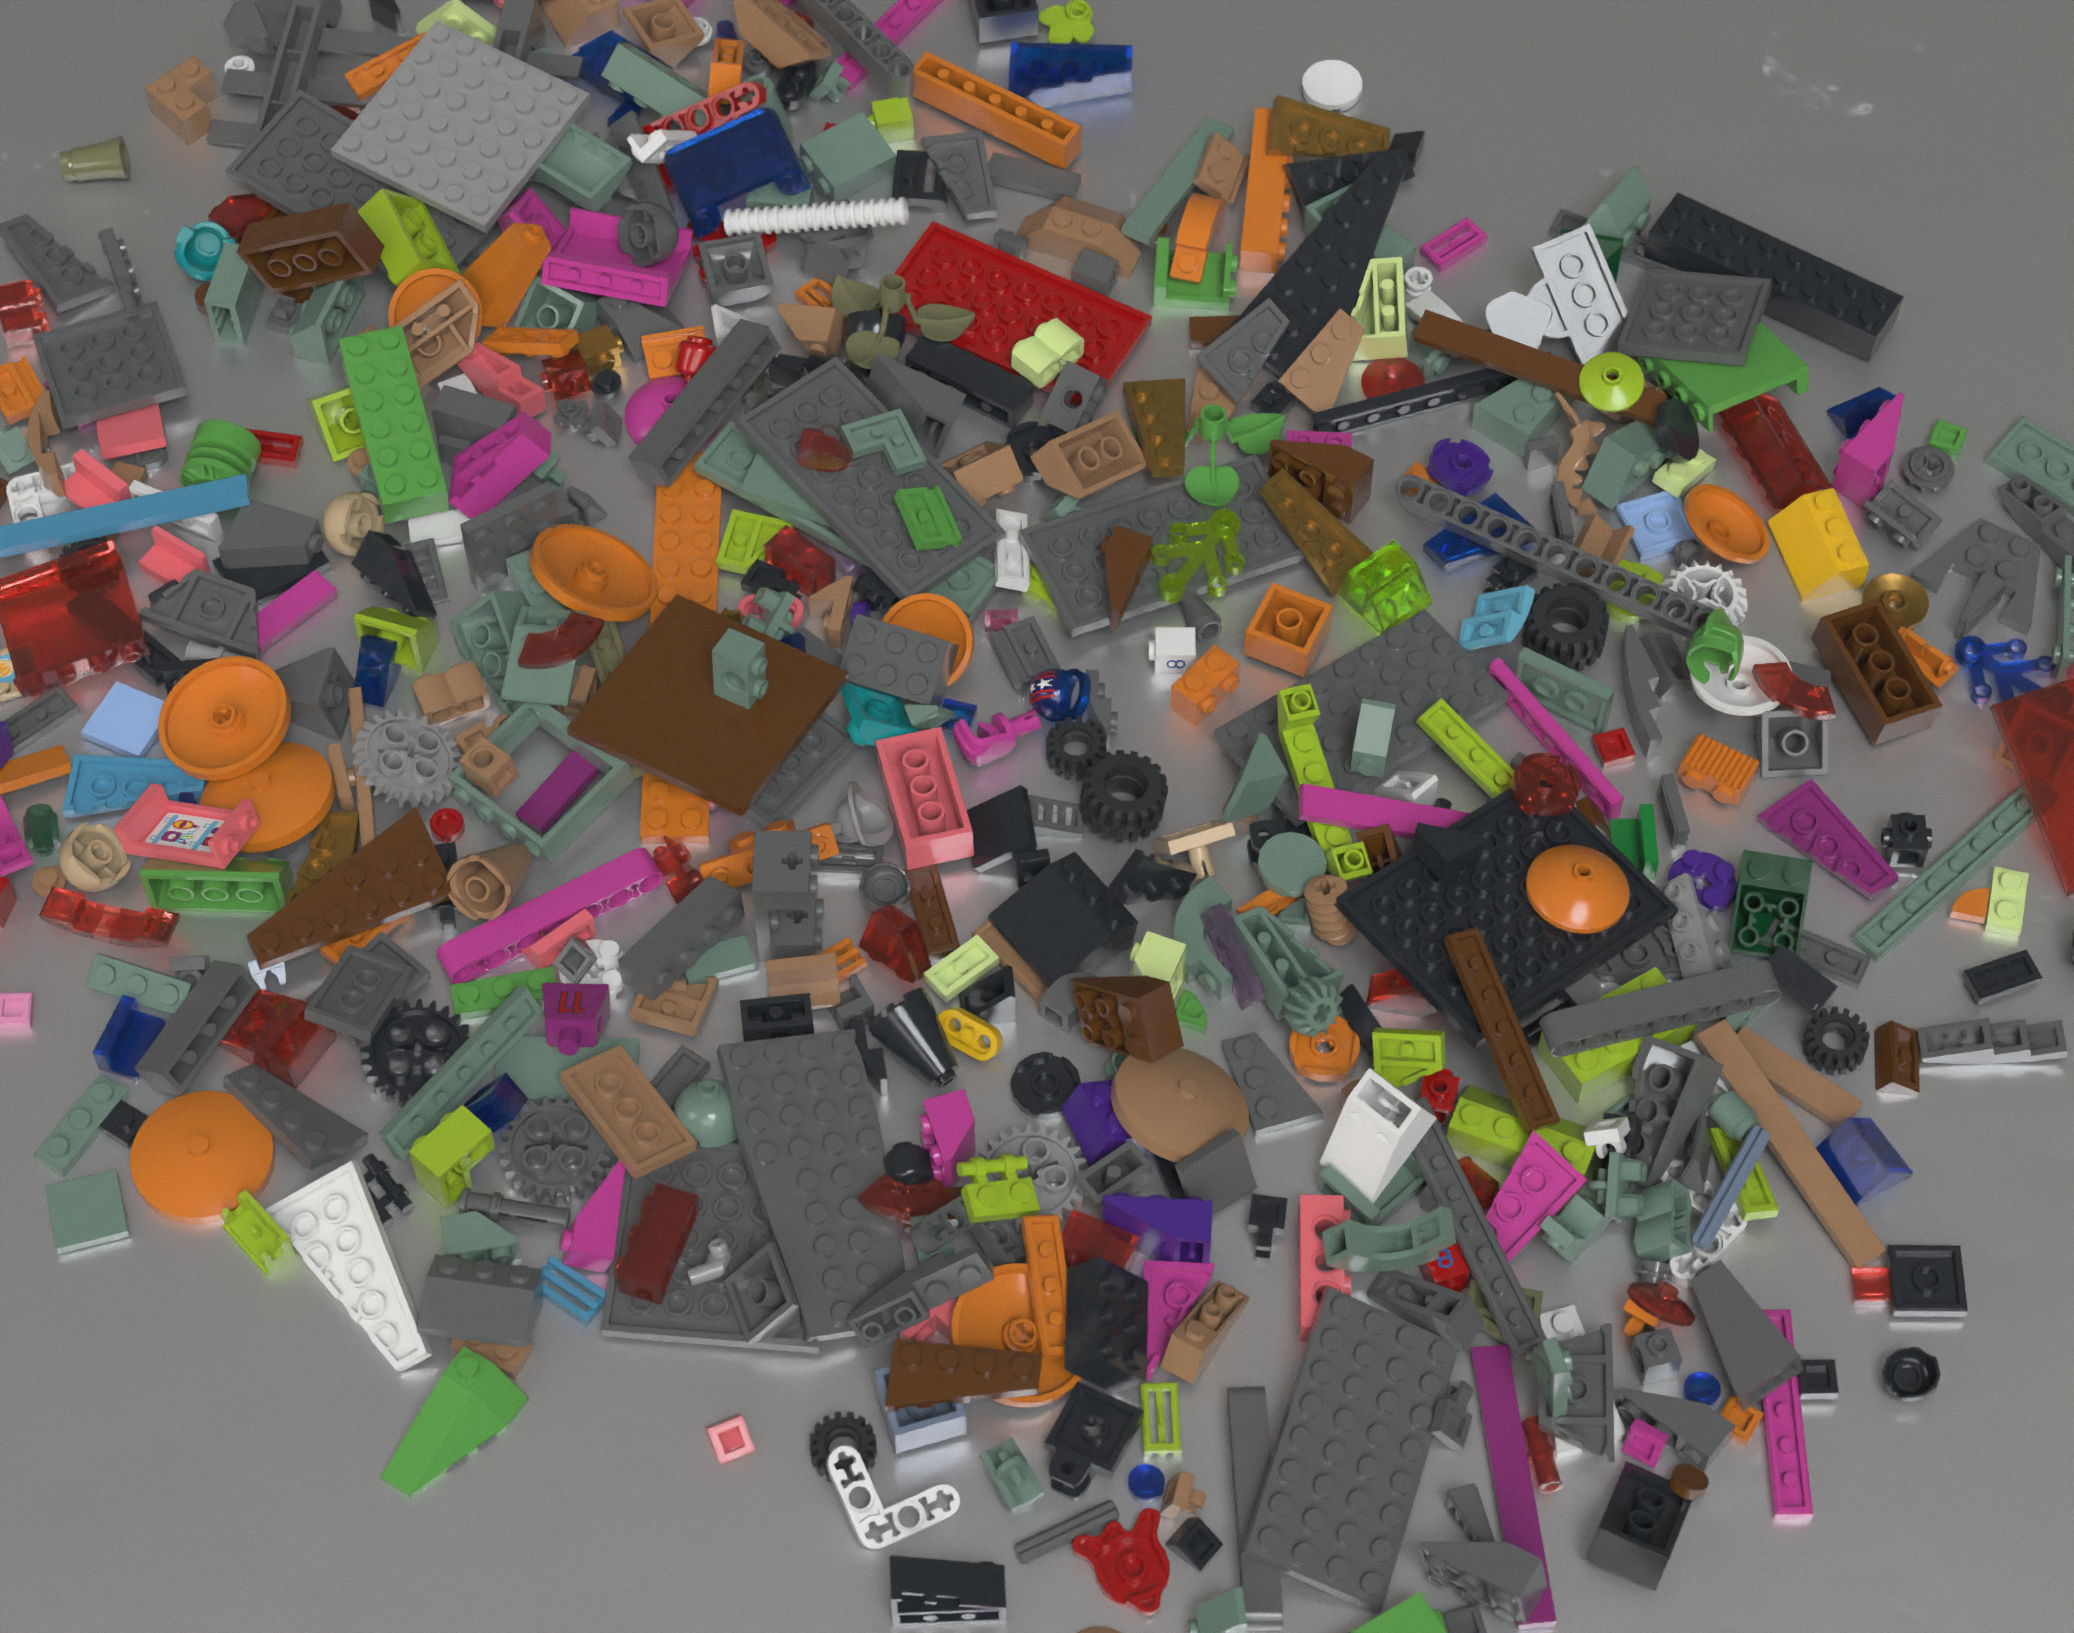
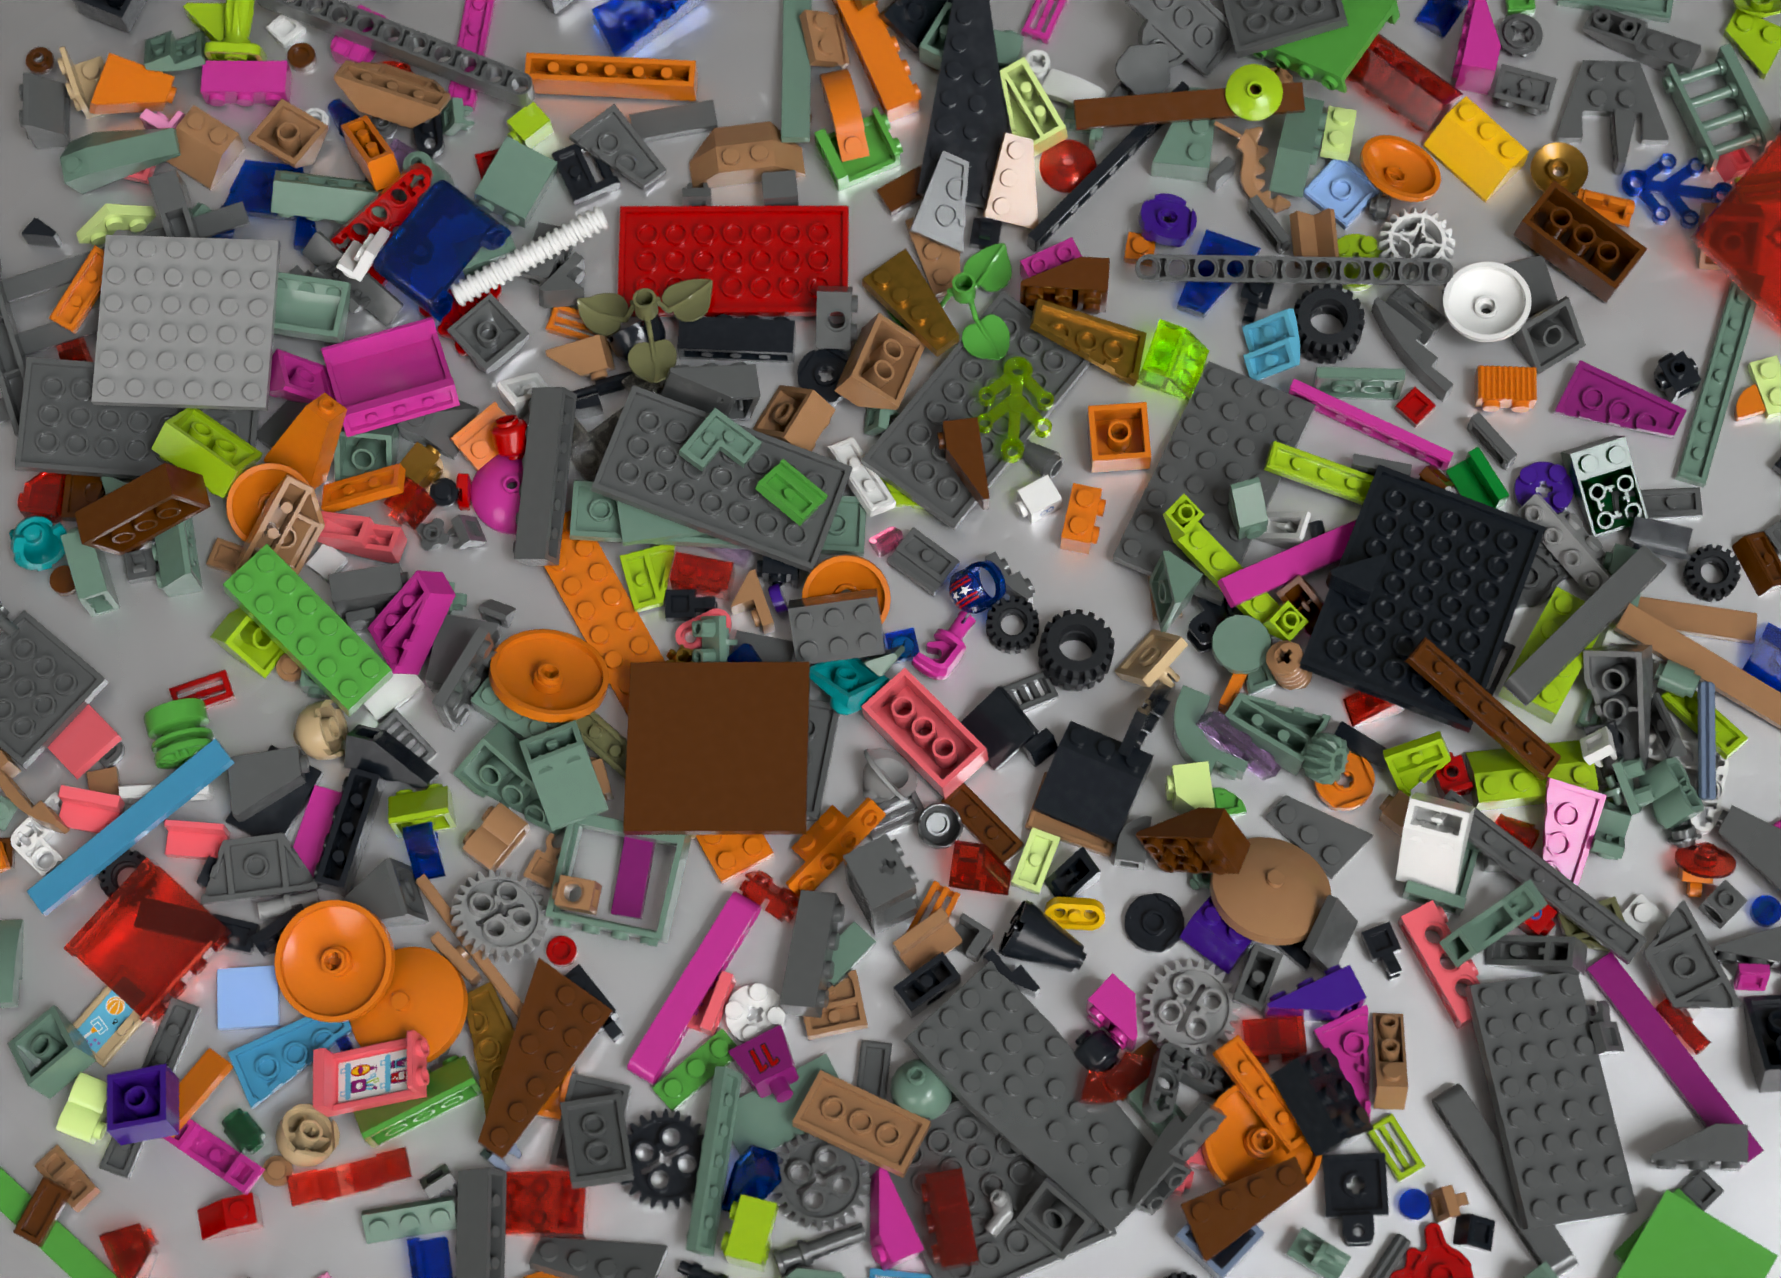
camera: 25 degrees left, 15 degrees up
medium nougat cone [447,843,532,921] -> none
clear red tile [517,611,605,670] -> none
dark grey slope [552,936,598,984] -> none
dark grey cylinder [618,202,678,267] -> none
sand green brick [712,628,768,709] -> none
clear red rock [797,427,851,472] -> none
lime plate [956,1153,1041,1224] -> none
yellowish green brick [1012,318,1084,388] -> none
dark grey slope [1445,1483,1495,1542] -> none
clear red plate [1511,753,1581,816] -> none
orange dish [1525,845,1630,934] -> none
sand green wing [1530,1337,1573,1418] -> none
black tile [1655,398,1699,463] -> none
bright green helmet [1686,608,1744,684] -> none
clear red tile [1751,662,1836,721] -> none
none -> black brick [314,767,385,895]
none -> red tile [456,473,472,511]

